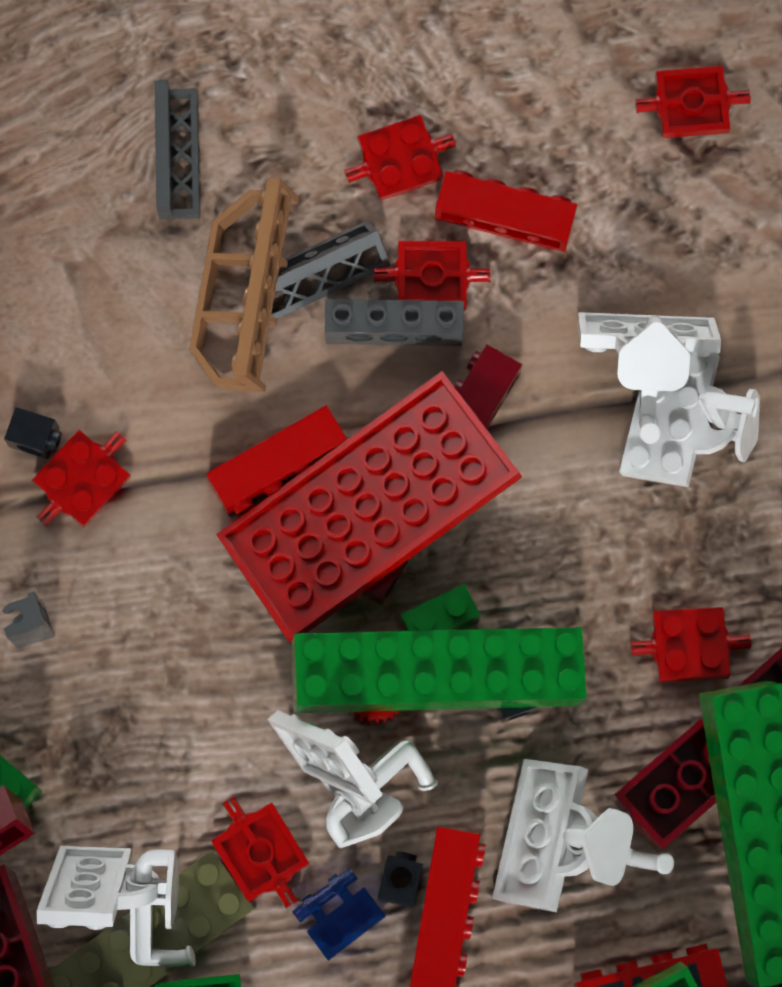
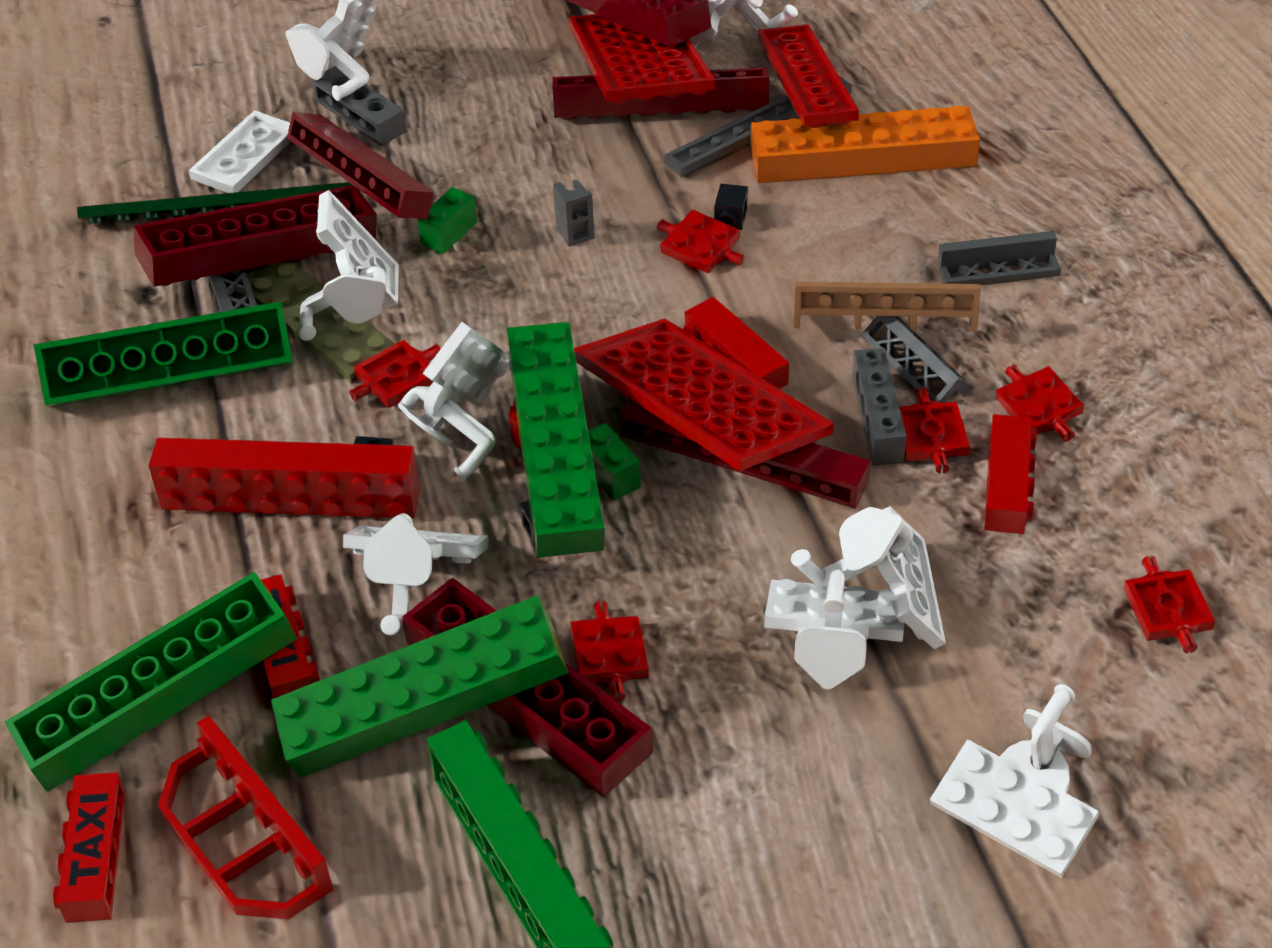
camera: 85 degrees right, 30 degrees down
clear blue plate [292,867,386,961] -> none

